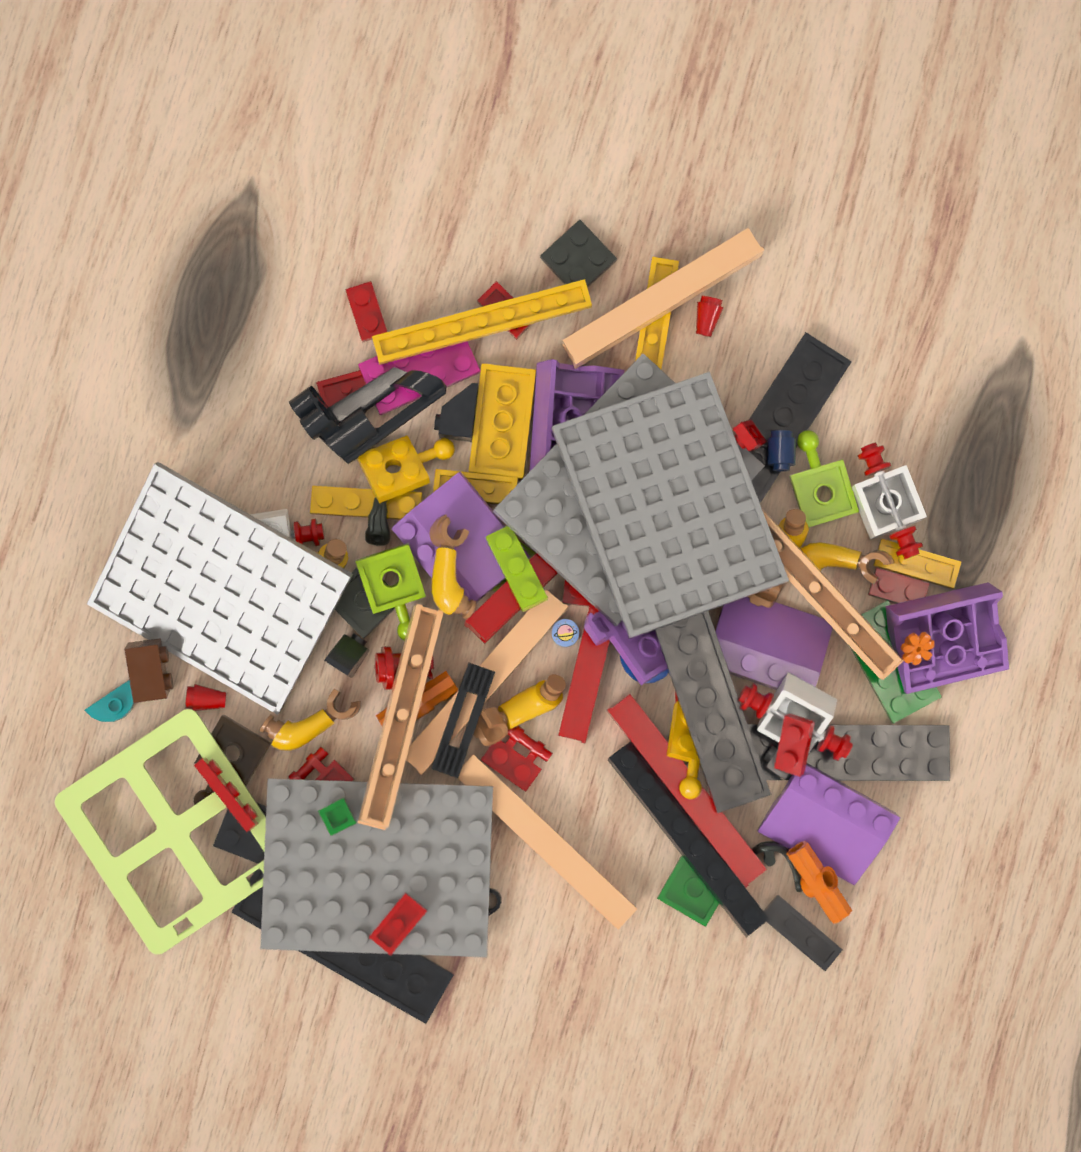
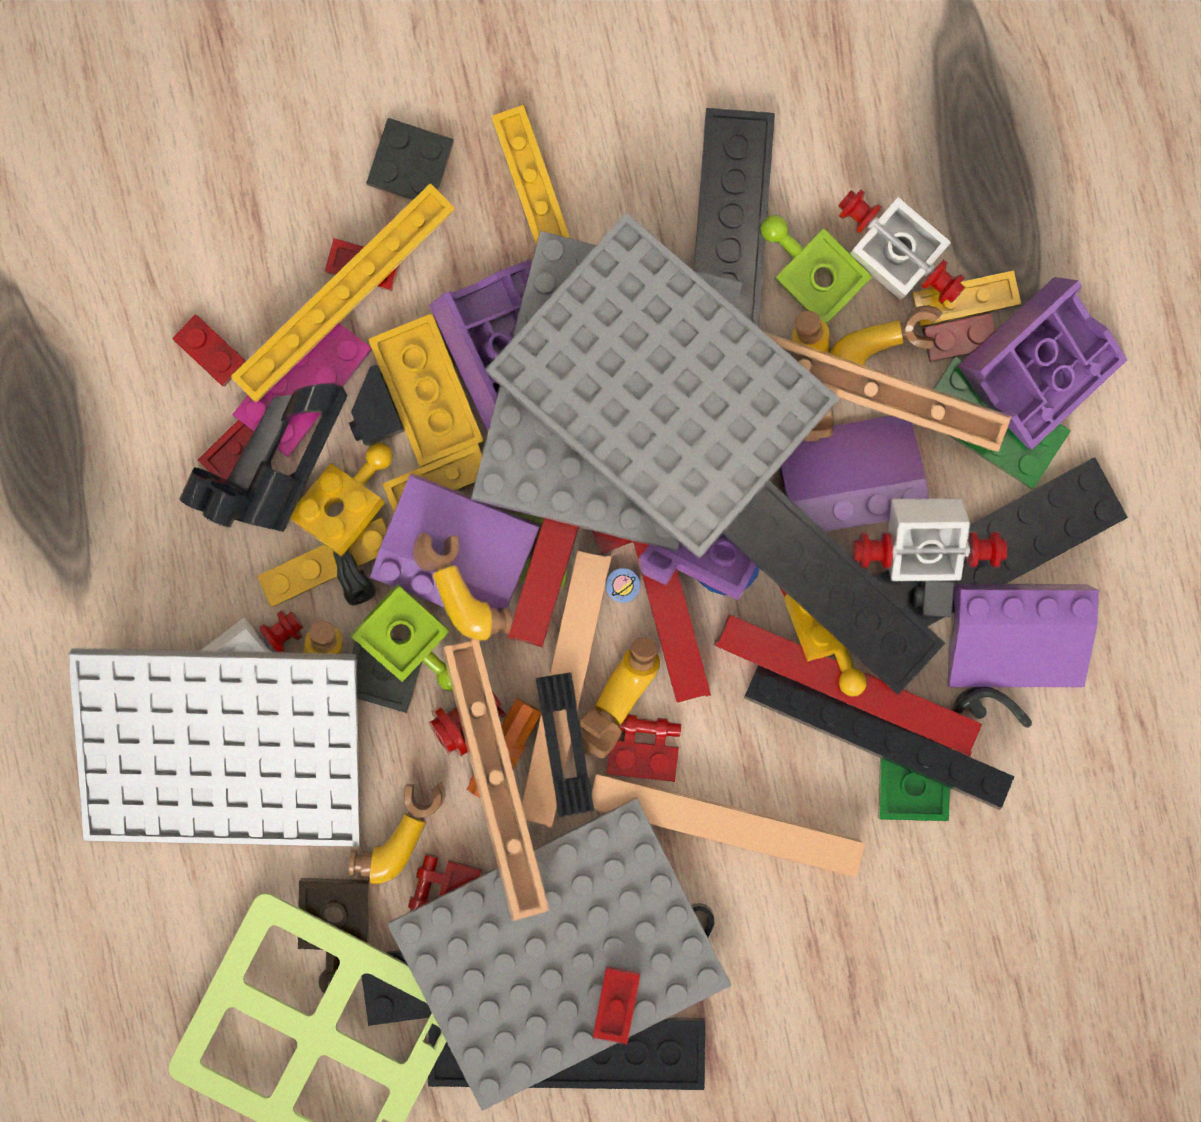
camera: 30 degrees left, 5 degrees up
teal plate [84,680,134,722] -> none
reddish brown brick [124,638,173,703] -> none
red cone [185,684,226,711] -> none
red plate [194,758,259,832] -> none
green plate [318,798,357,836] -> none
black slope [324,633,370,678] -> none
lime plate [485,526,548,612] -> none
light nougat tile [562,228,764,369] -> none
red cone [695,295,724,337] -> none
red plate [733,420,768,451] -> none
black plate [764,895,843,971] -> none
dark blue brick [768,430,796,472] -> none
red plate [774,713,815,777] -> none
orange piece [786,840,853,924] -> none
orange plant [900,632,934,665] -> none

